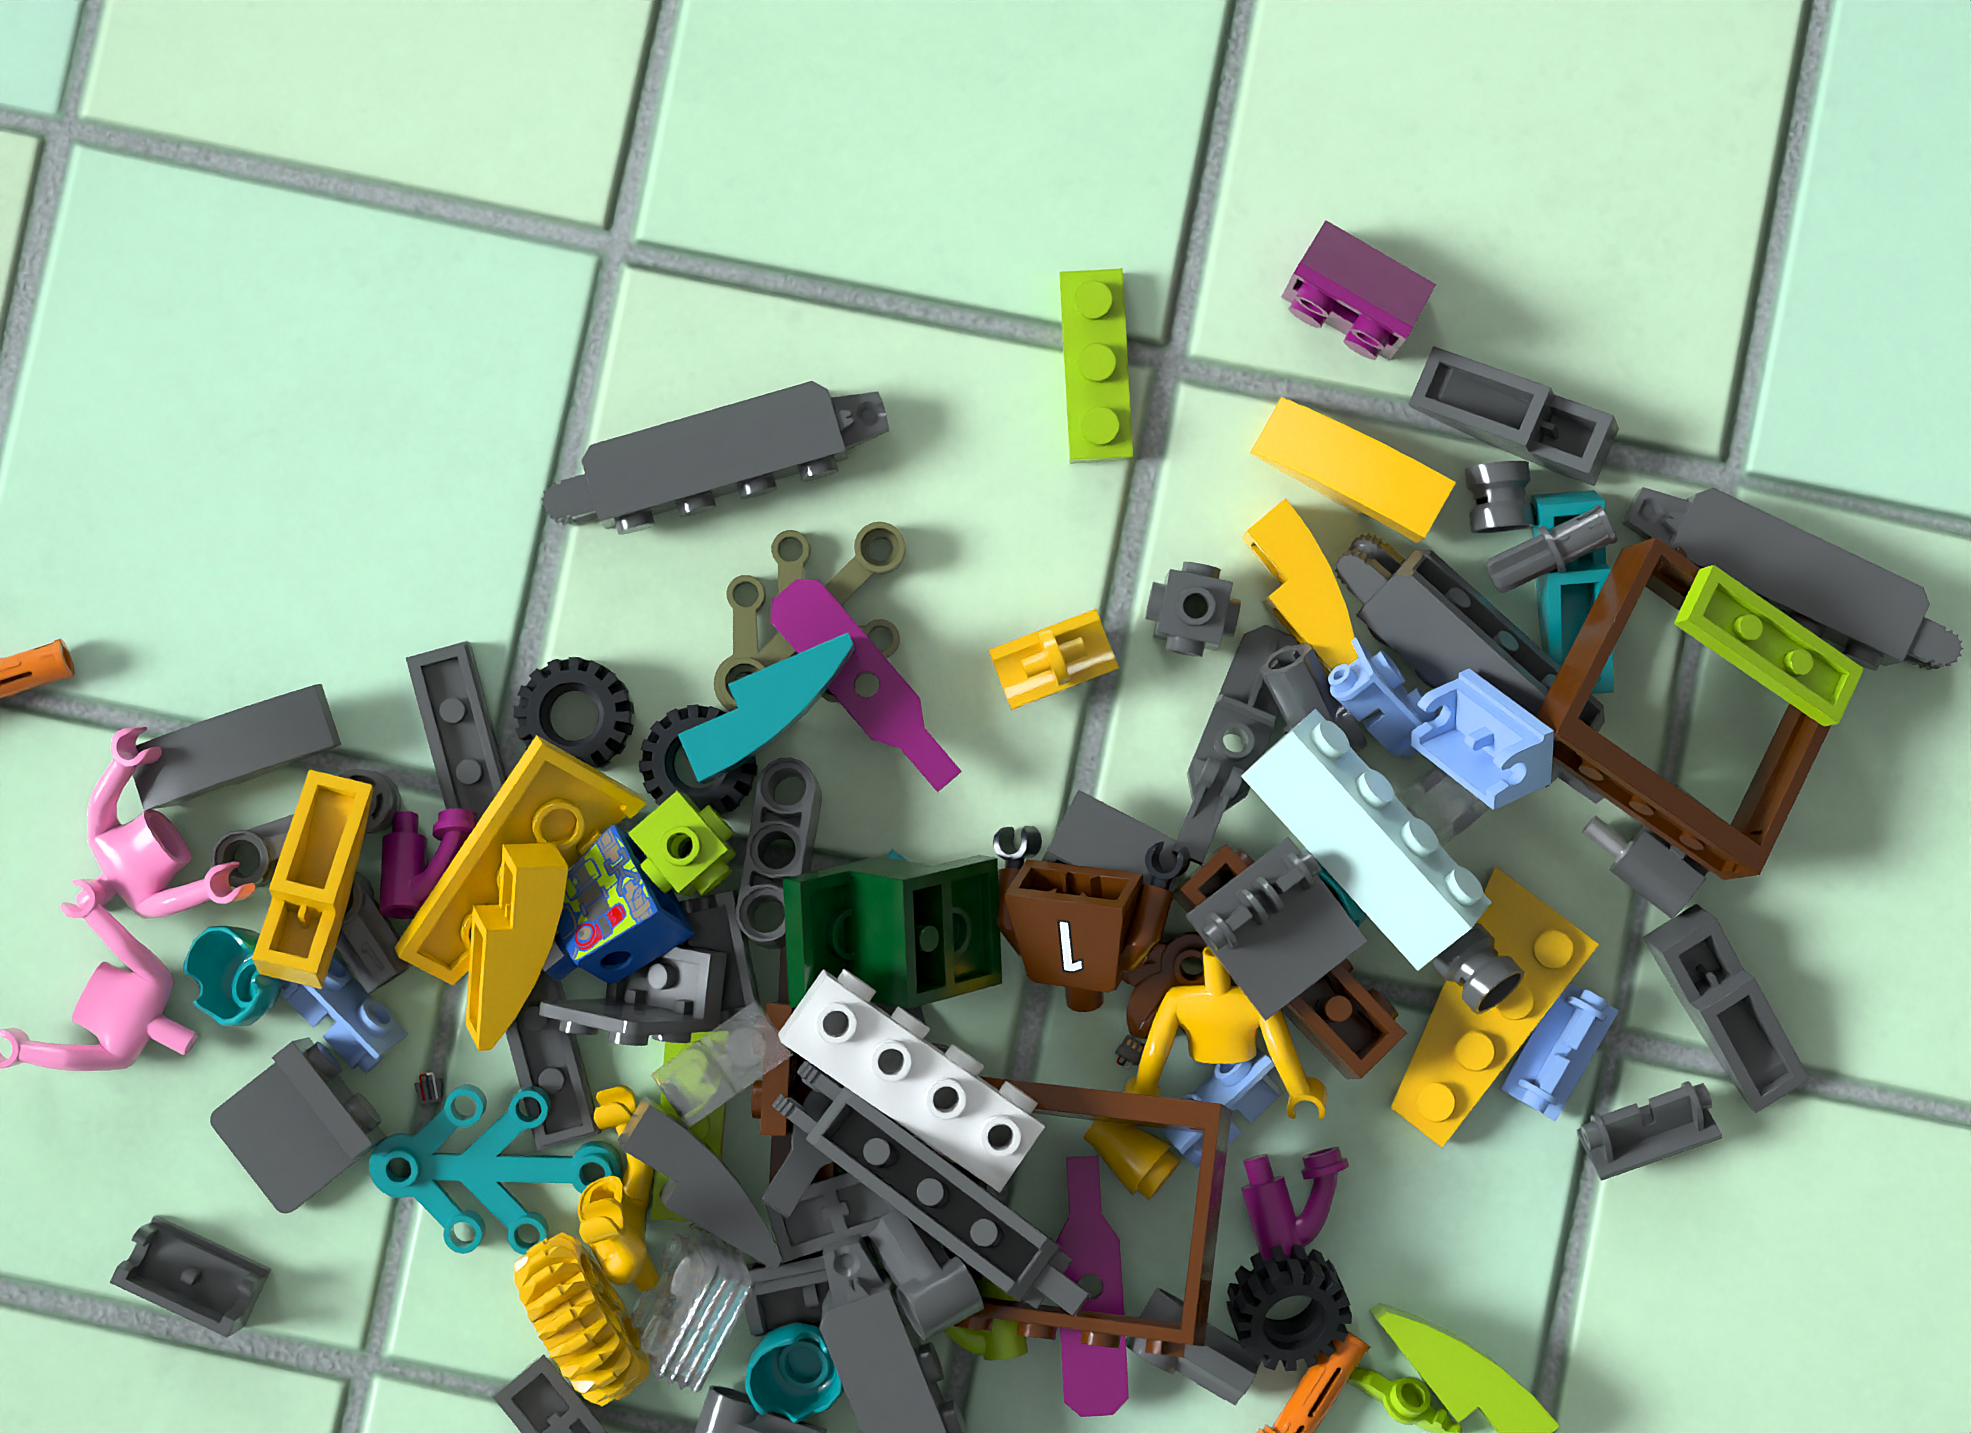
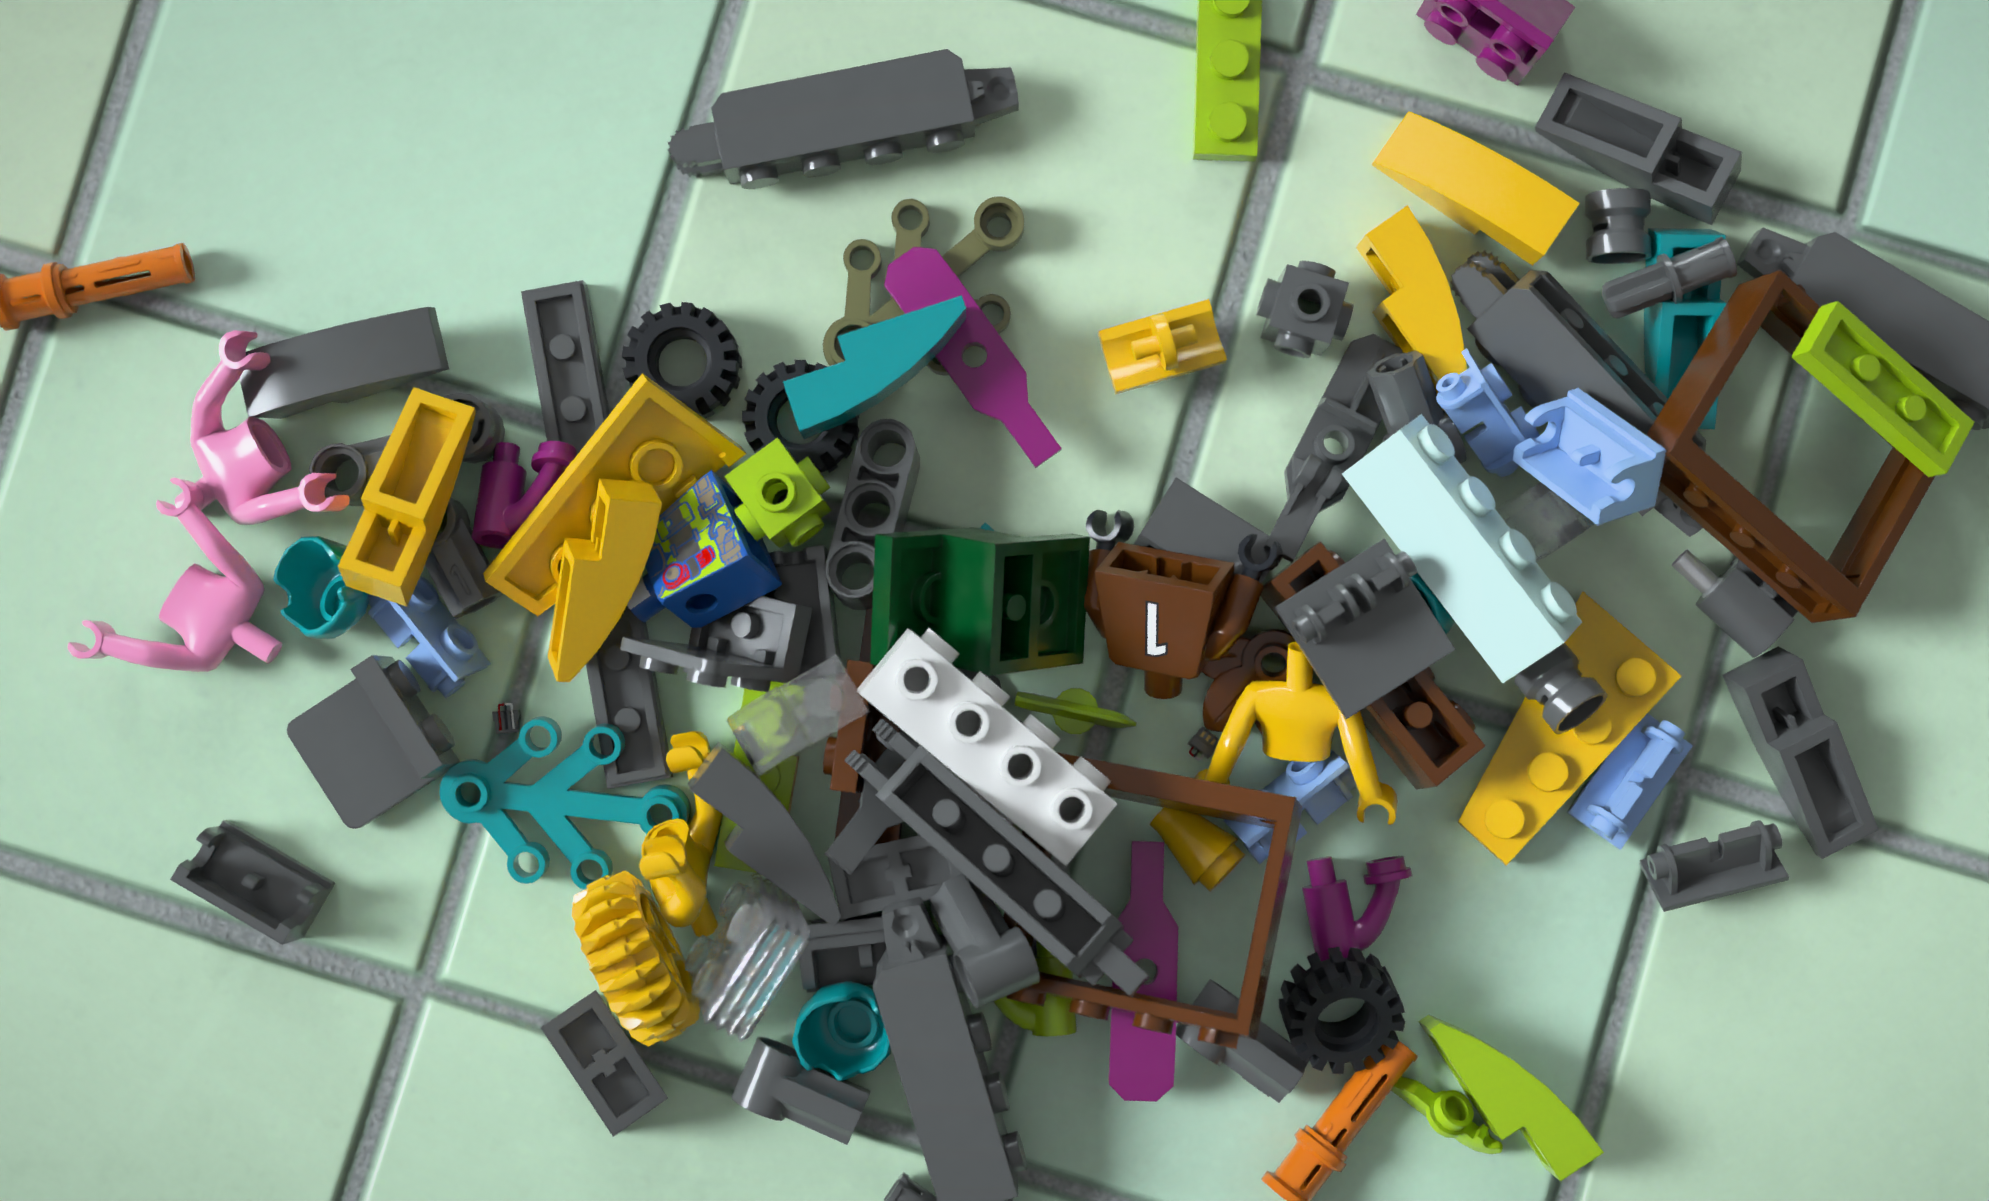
camera: 10 degrees right, 0 degrees up
none -> lime piece [1014,688,1137,734]

